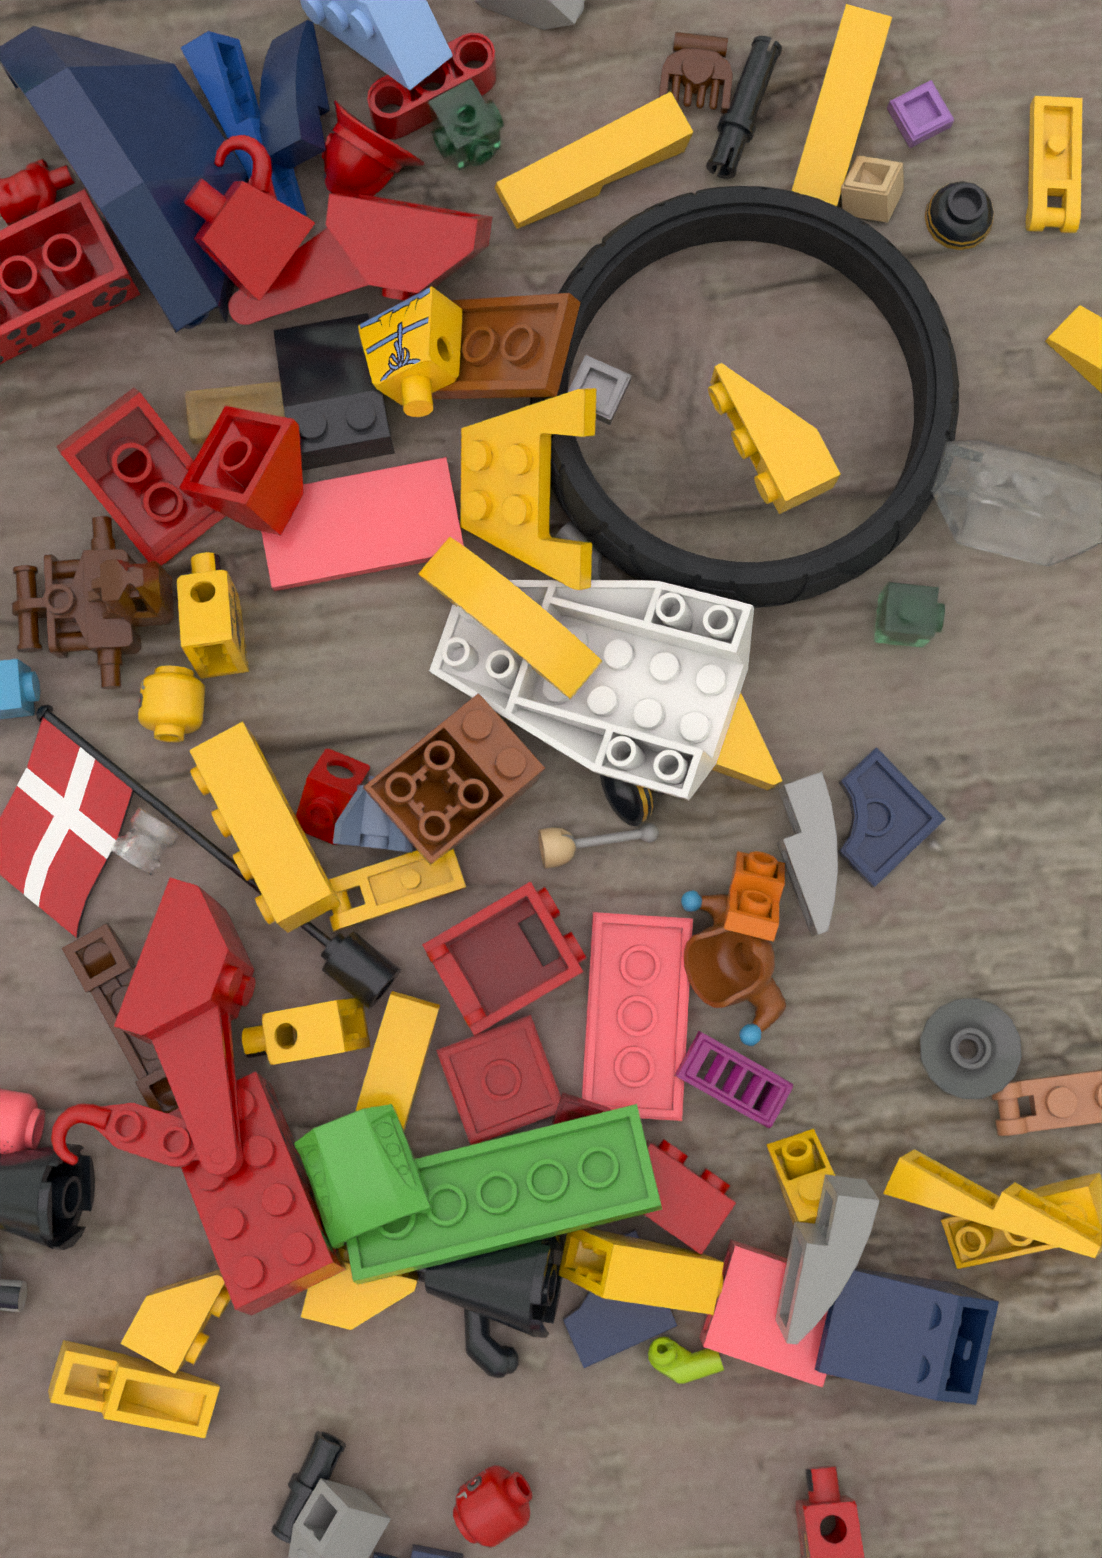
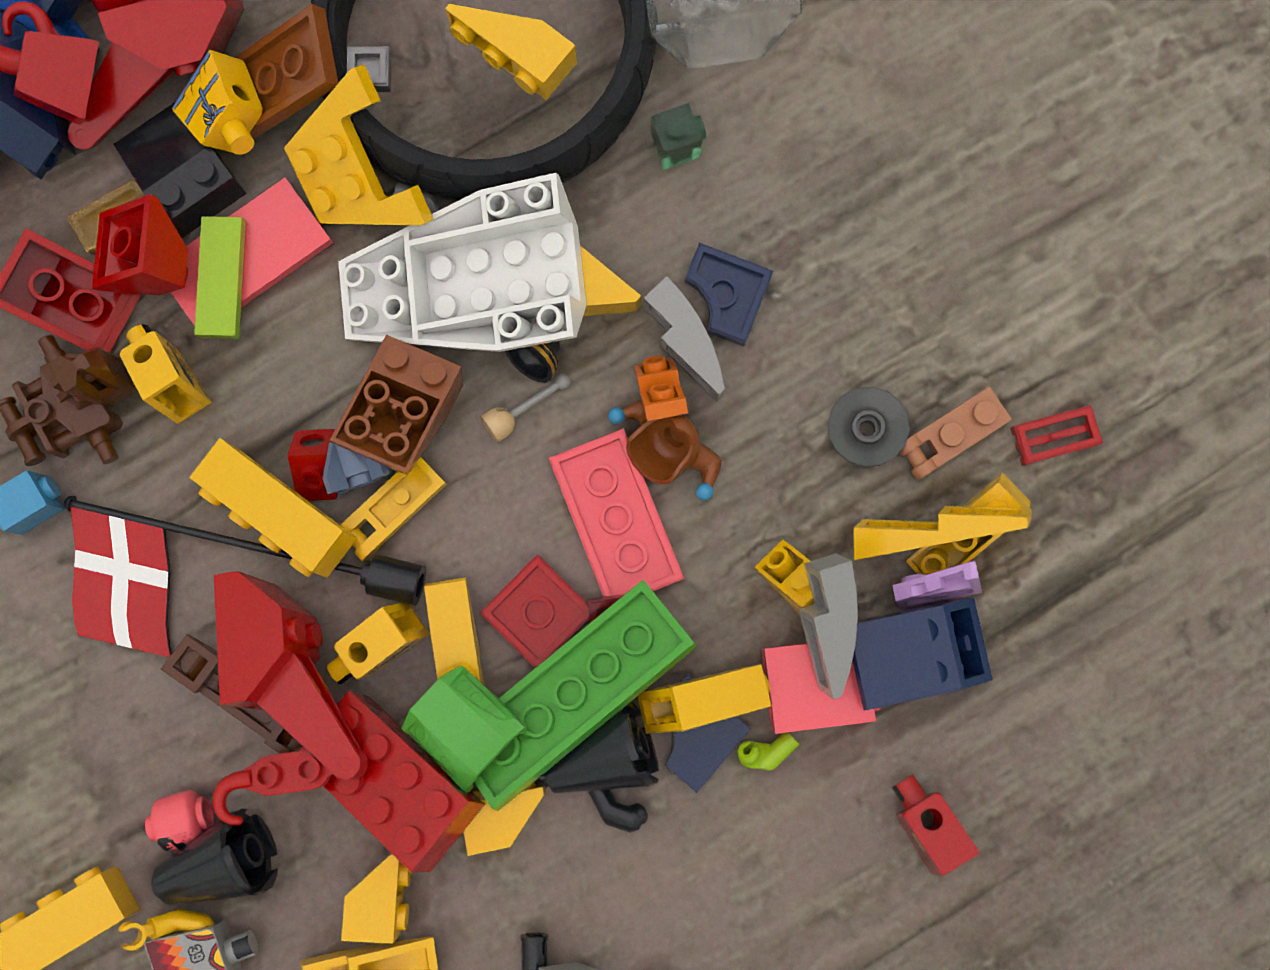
camera: 25 degrees left, 0 degrees up
clear wheel [110,807,180,876] -> none
yellow head [138,665,205,742] -> none
yellow slope [418,537,602,700] -> none
red container [422,881,586,1036] -> none
red head [453,1465,532,1548] -> none
red brick [643,1139,736,1255] -> none
magenta slope [675,1031,793,1129] -> none
none -> lime tile [194,216,246,339]
none -> lavender wing [893,561,982,609]

